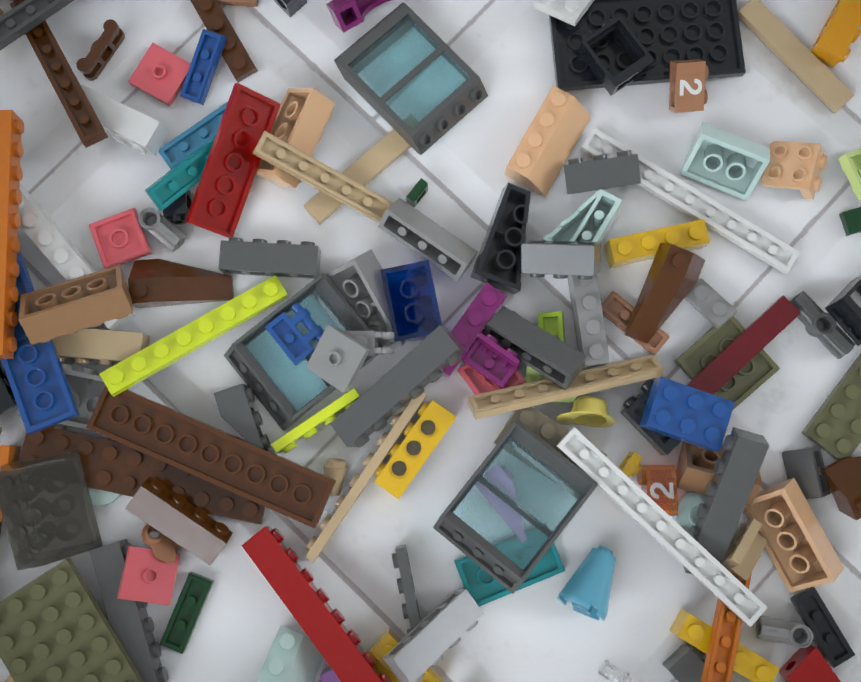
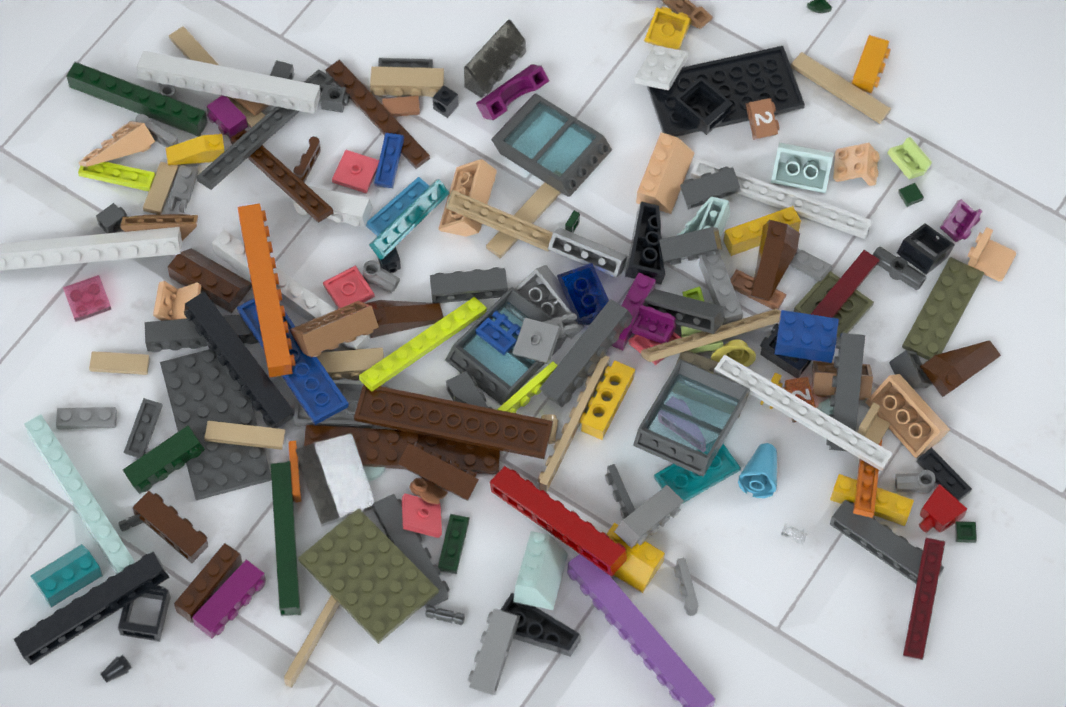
camera: 10 degrees left, 20 degrees down
red plate [185,83,281,238] -> none

